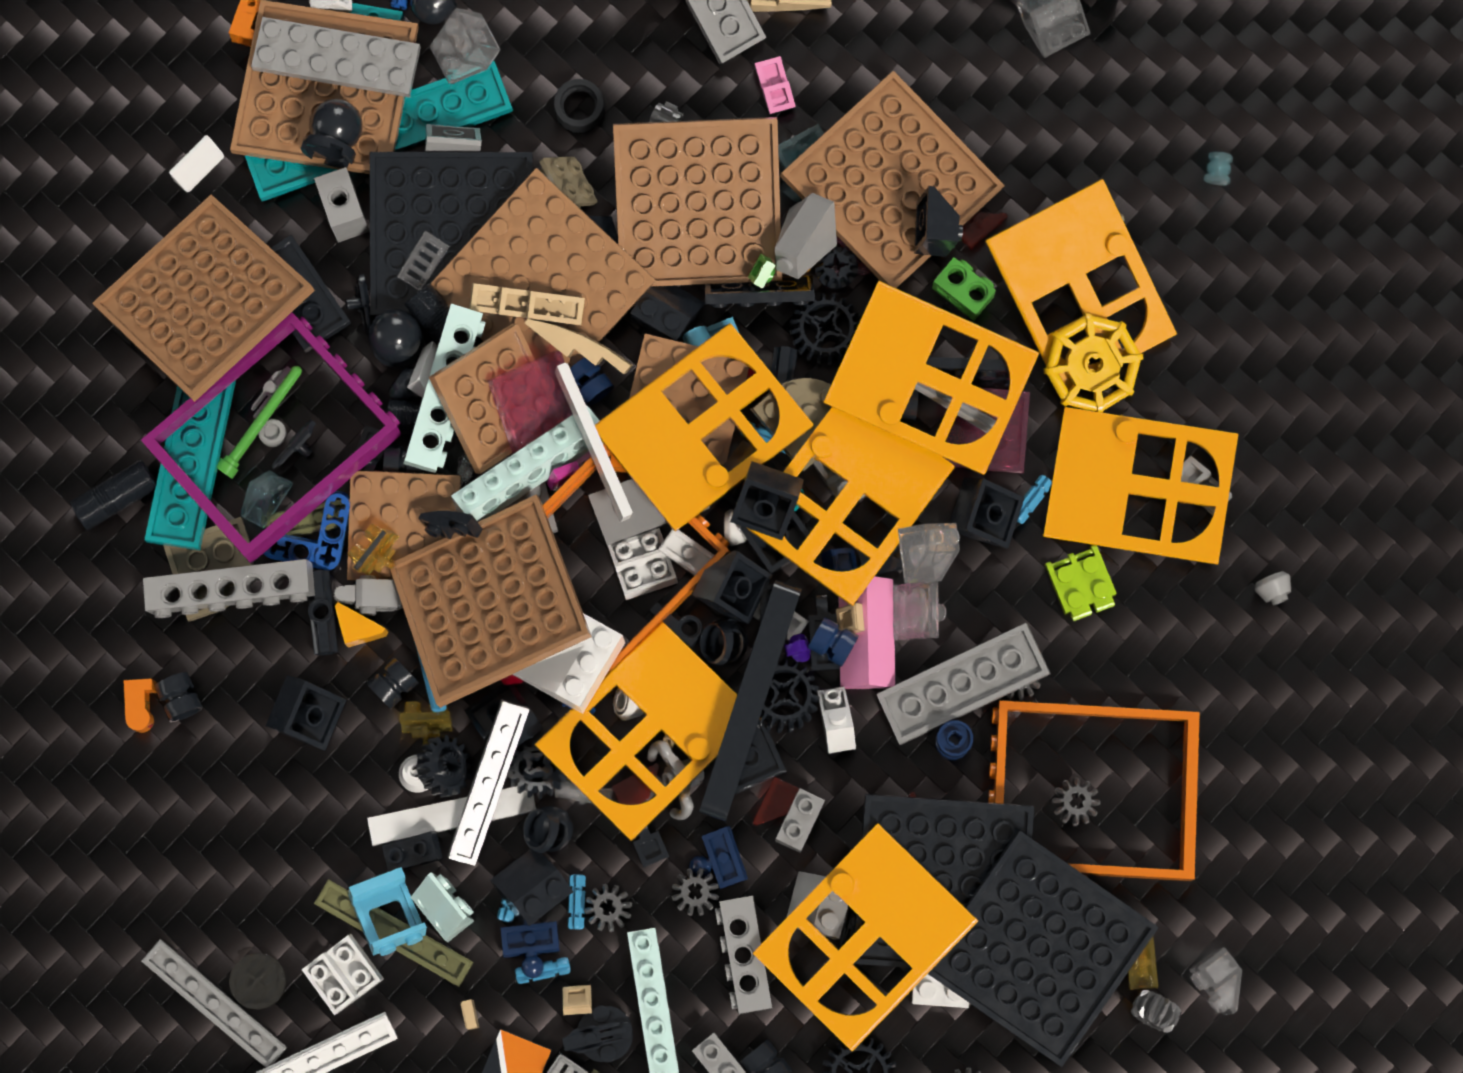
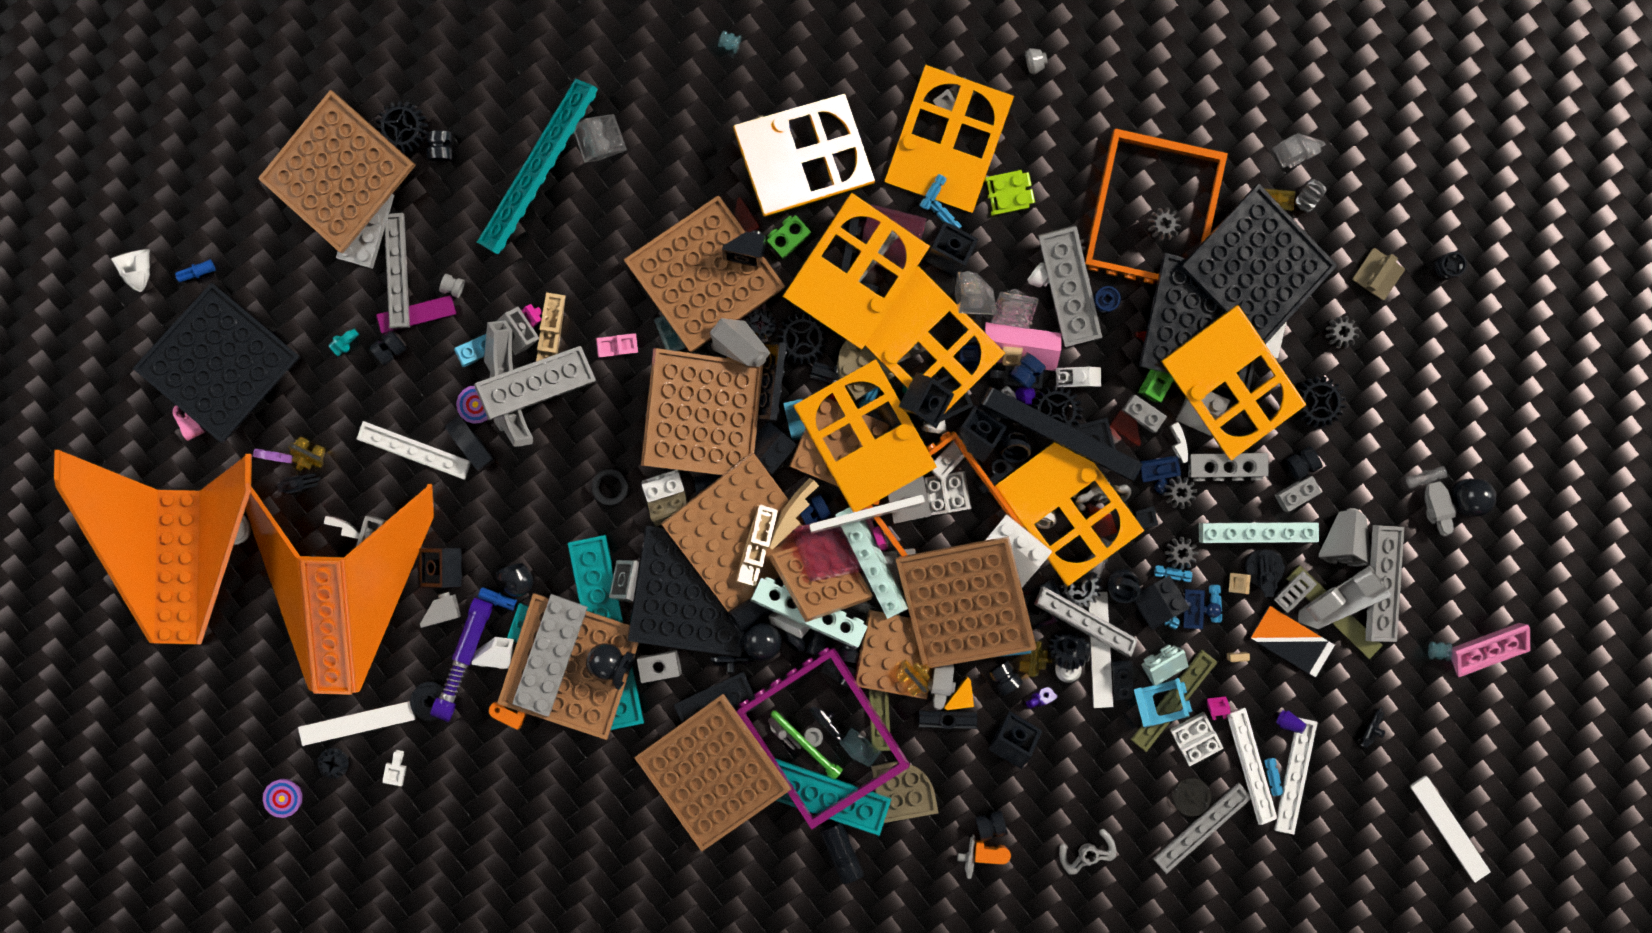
camera: 80 degrees left, 10 degrees up
light grey brick [143,559,315,618] -> none
white slope [169,136,224,192] -> none
blue beam [263,491,350,570] -> none
clear slope [397,231,450,291] -> none
black slope [418,511,483,539] -> none
clear slope [430,8,501,84] -> none
light grey gear [649,101,683,122] -> none
bright green plate [748,254,776,289] -> none
yellow plate [1043,313,1143,413] -> none
none -> white bracket [642,470,684,502]
none -> dark azure axle [920,174,947,210]
none -> light grey piece [957,834,975,879]
none -> dark purple piece [1026,687,1057,708]
none -> white cone [1027,263,1049,287]
none -> light grey piece [1059,829,1116,875]
none -> bright green brick [1138,370,1174,402]
none -> white slope [1169,422,1188,463]
none -> dark pink tile [1207,697,1230,720]

